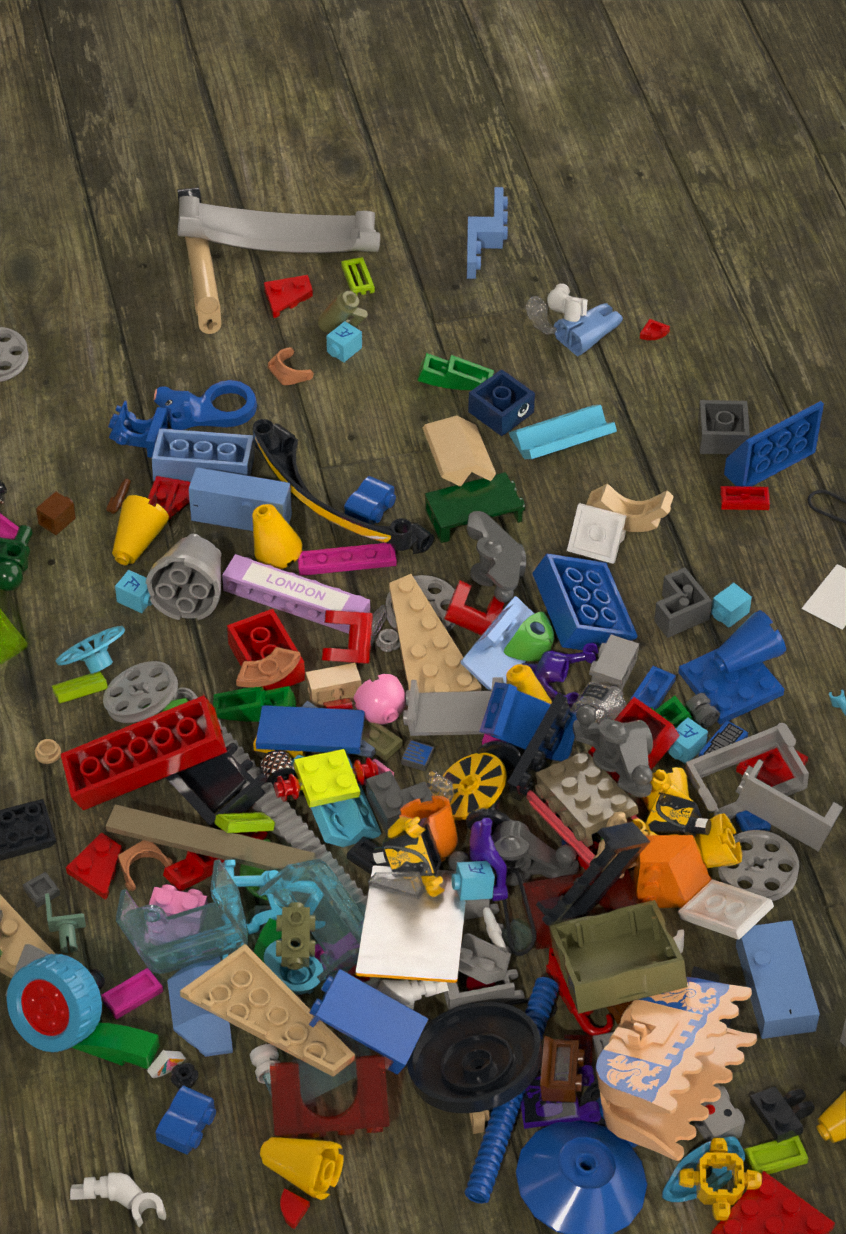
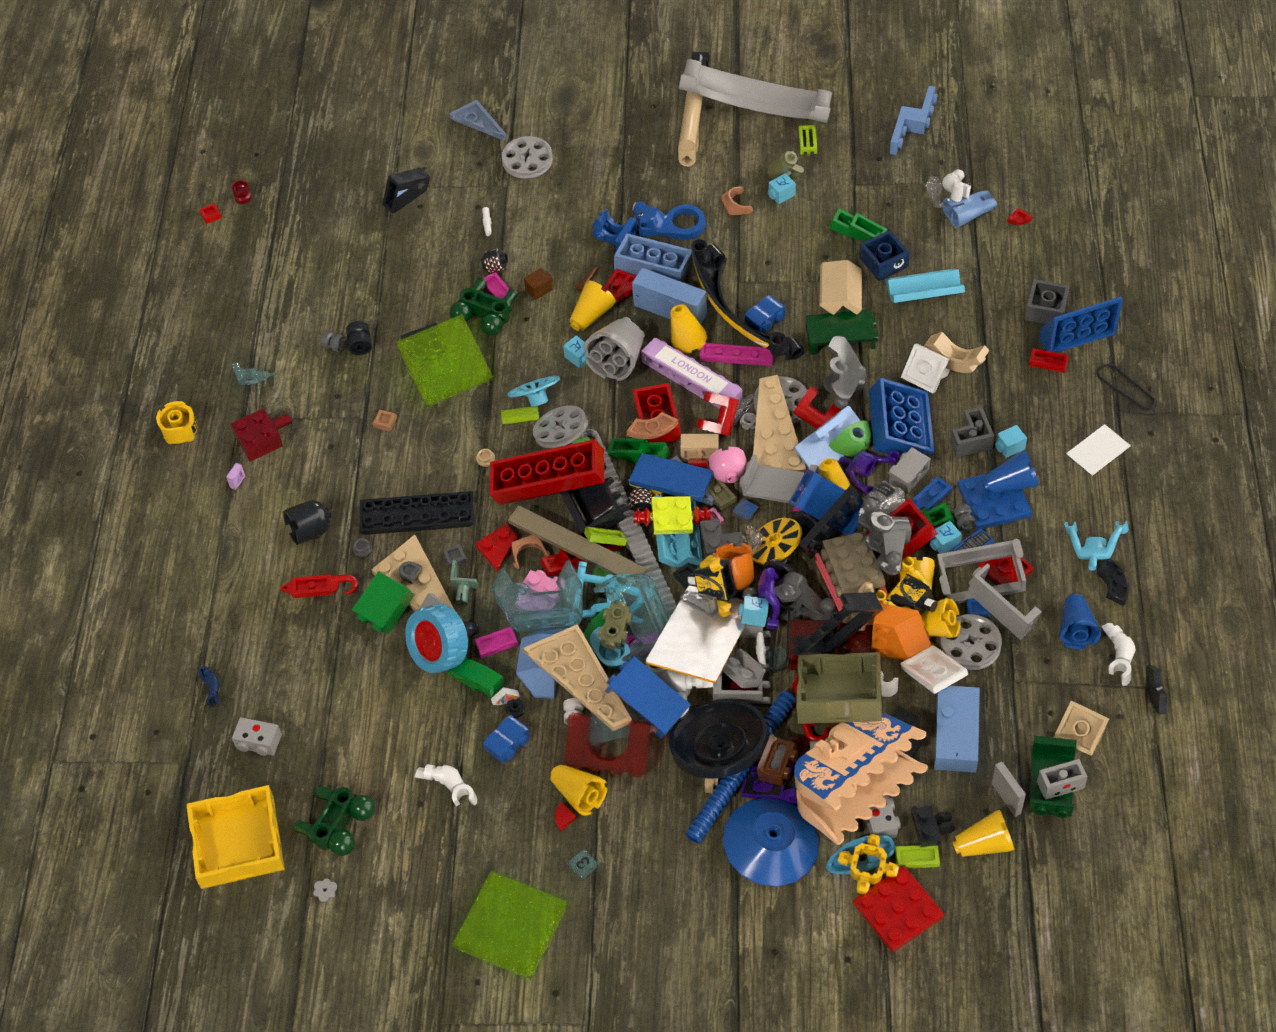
camera: 20 degrees right, 5 degrees up
red wing [264,275,313,318] -> none

